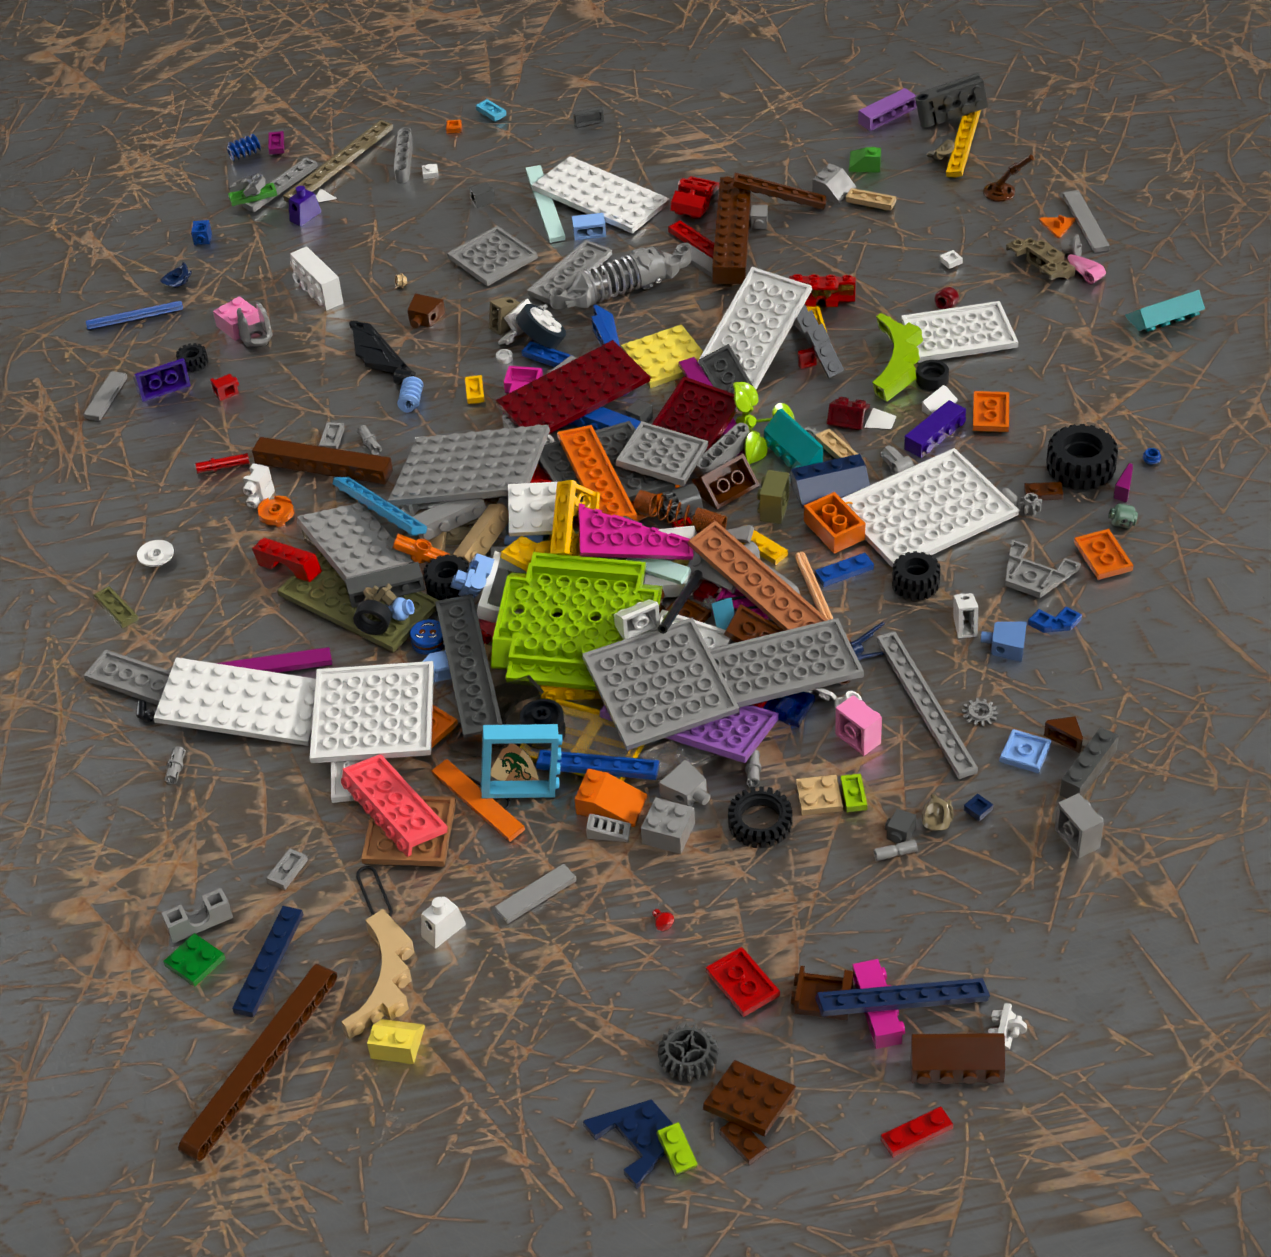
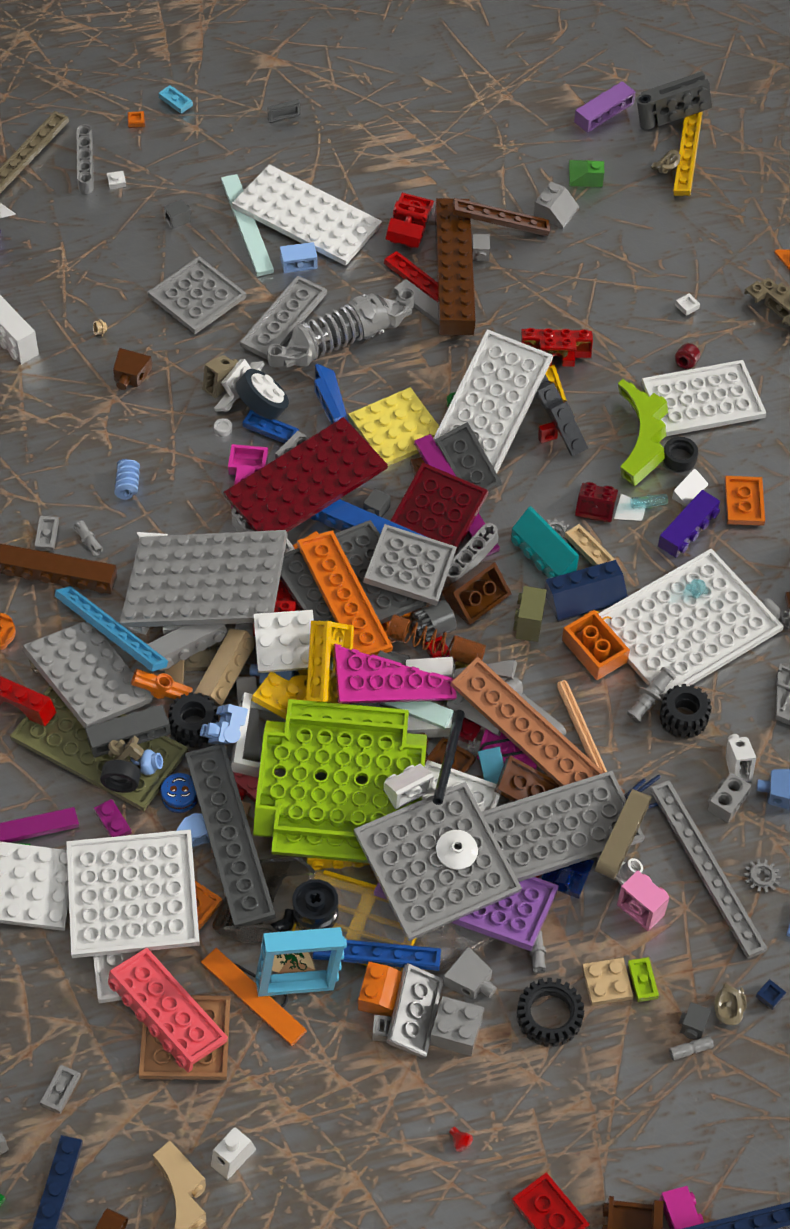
camera: 10 degrees left, 10 degrees up
black wing [349,321,416,384] -> none
black piece [356,866,393,917] -> none
yellow plate [465,375,485,404] -> none
light grey tile [495,864,576,924] -> none
lime plant [733,382,795,464] -> none
yellow plate [742,530,788,565] -> none
blue plate [815,553,874,587] -> none
tan plate [846,188,896,211] -> none
light grey piece [880,445,914,475] -> none
reddish brown dish [983,154,1034,202] -> none
none -> magenta plate [94,799,132,837]
none -> light grey tile [386,963,444,1059]
none -> white dish [436,830,478,870]
none -> dark tan beam [595,789,652,879]
none -> light grey piece [626,667,676,723]
none -> clear light blue axle [631,494,668,509]
none -> clear light blue plate [686,579,709,599]
none -> light grey brick [707,773,752,823]

